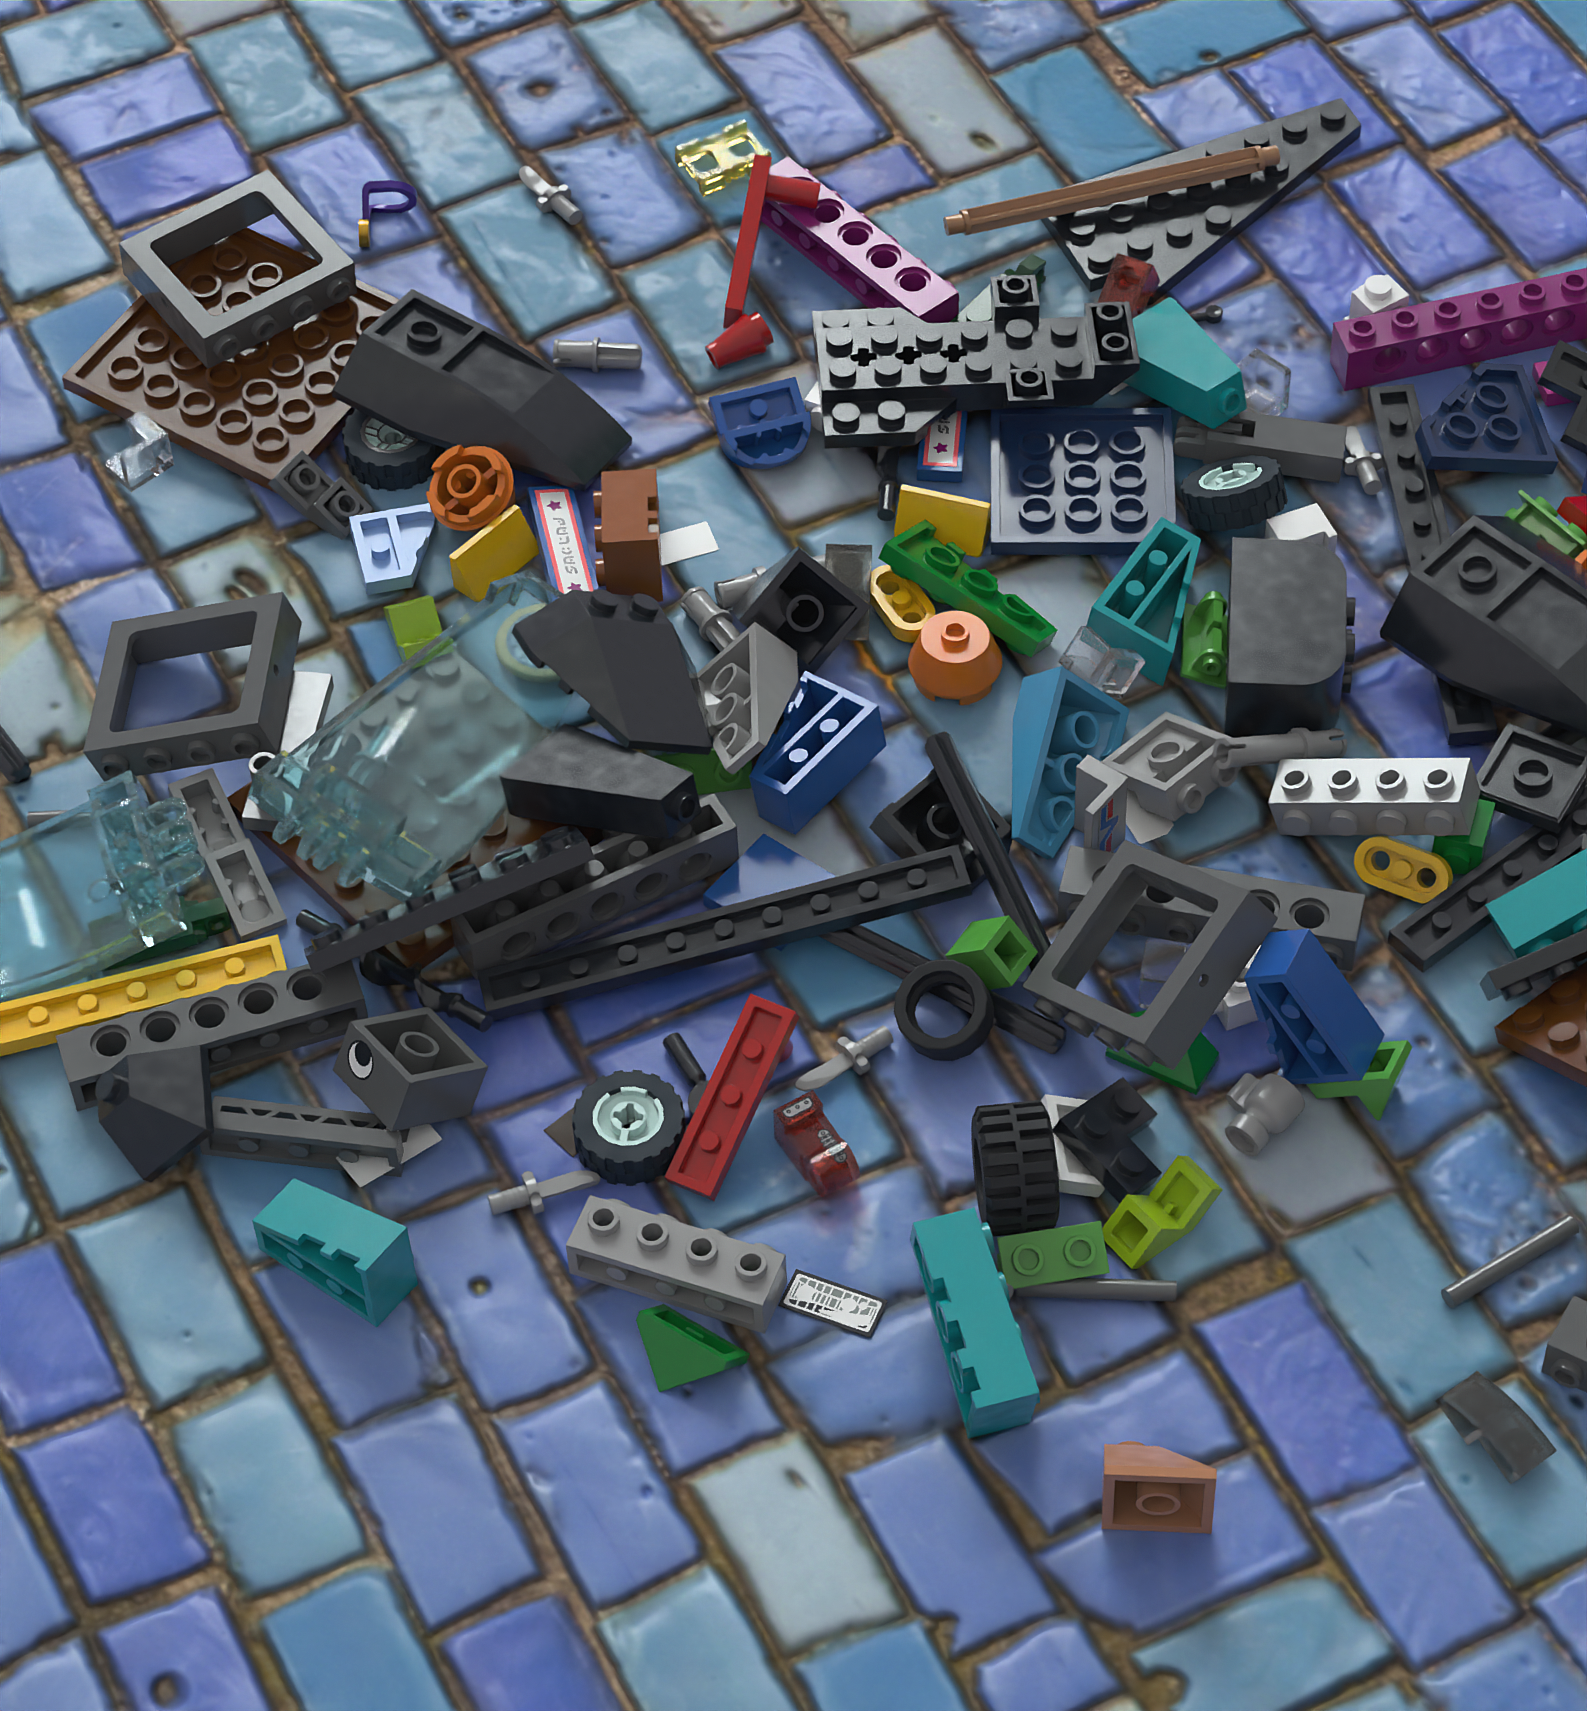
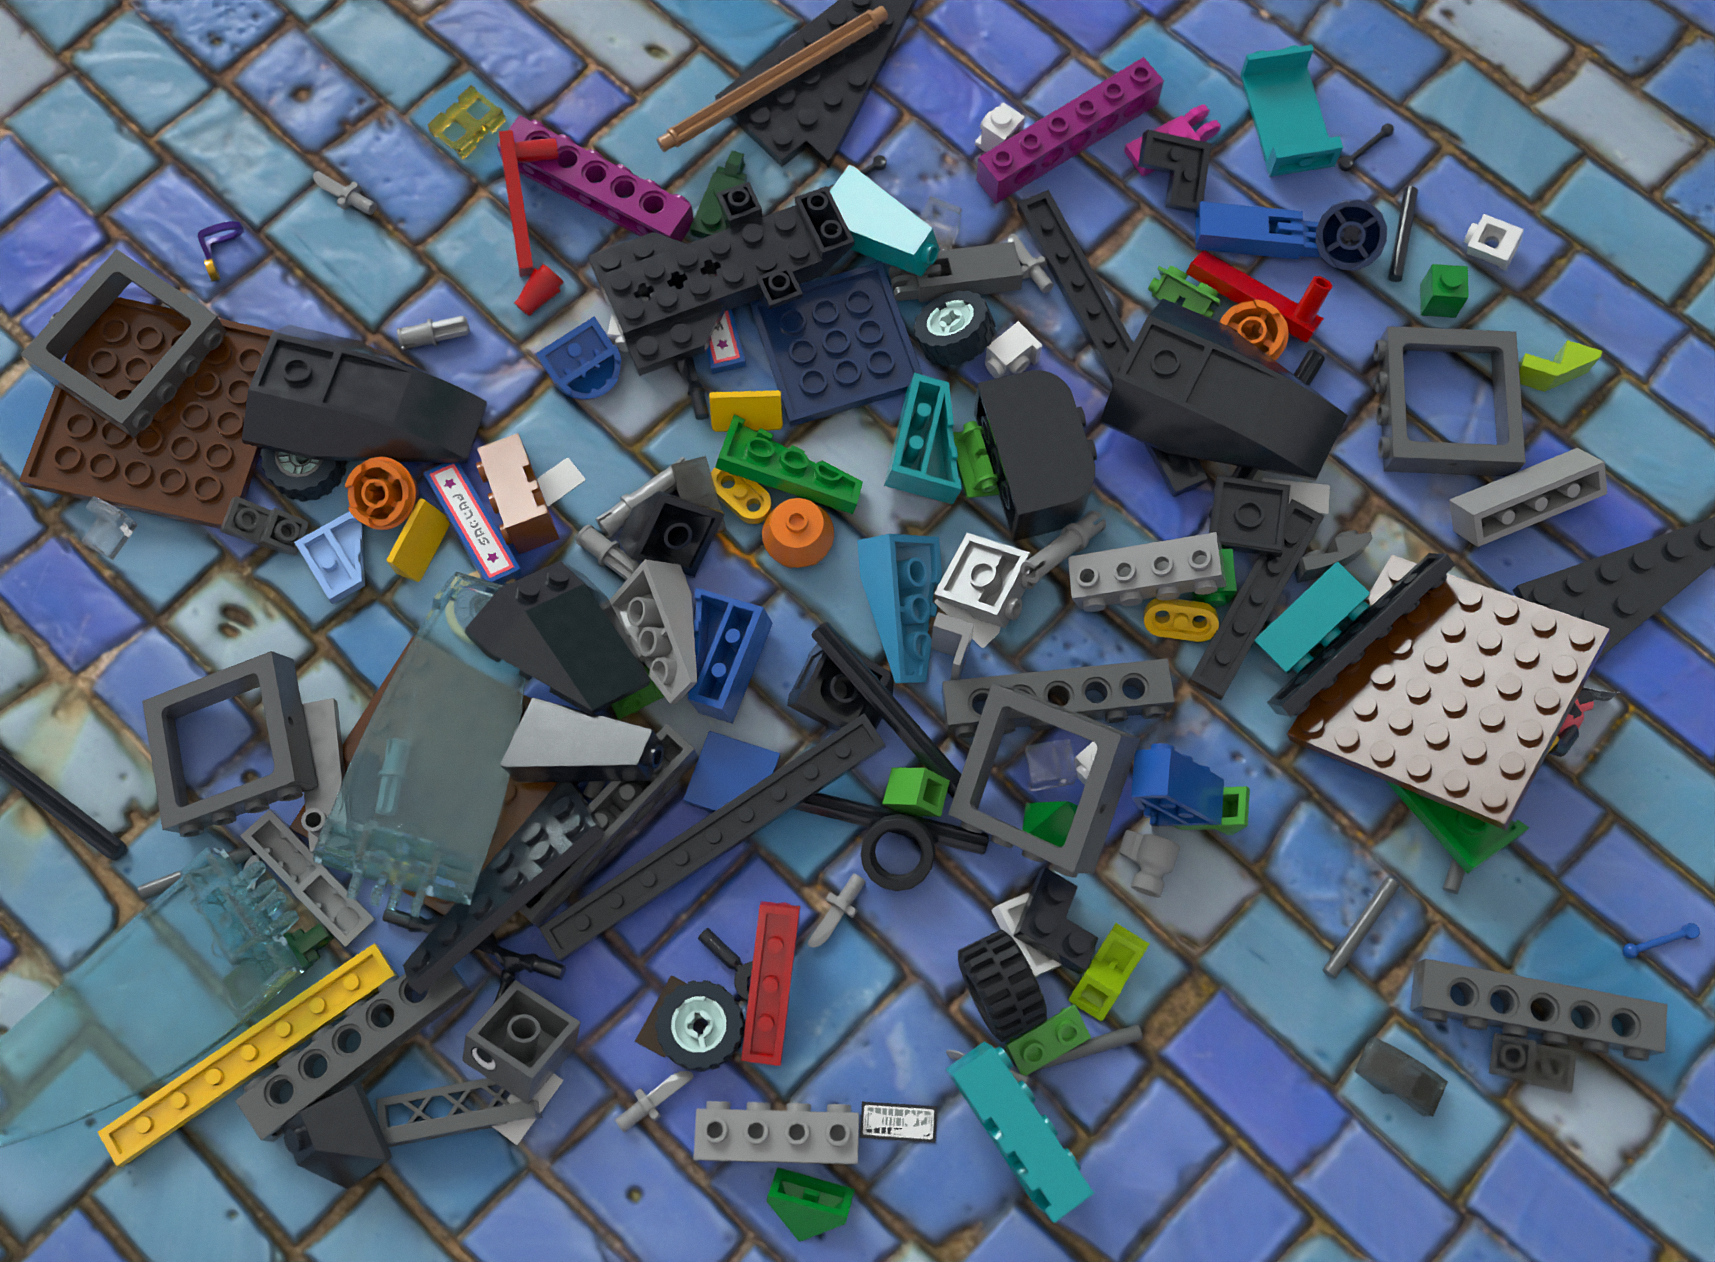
camera: 20 degrees left, 20 degrees up
teal wedge [252,1178,418,1327] -> none
lime slope [383,595,453,665] -> none
clear red leg [773,1090,860,1197] -> none
clear panel [1058,626,1146,699] -> none
clear red leg [1097,253,1160,319] -> none
nougat slope [1101,1441,1217,1534] -> none
dark blue plate [1415,363,1559,474] -> none

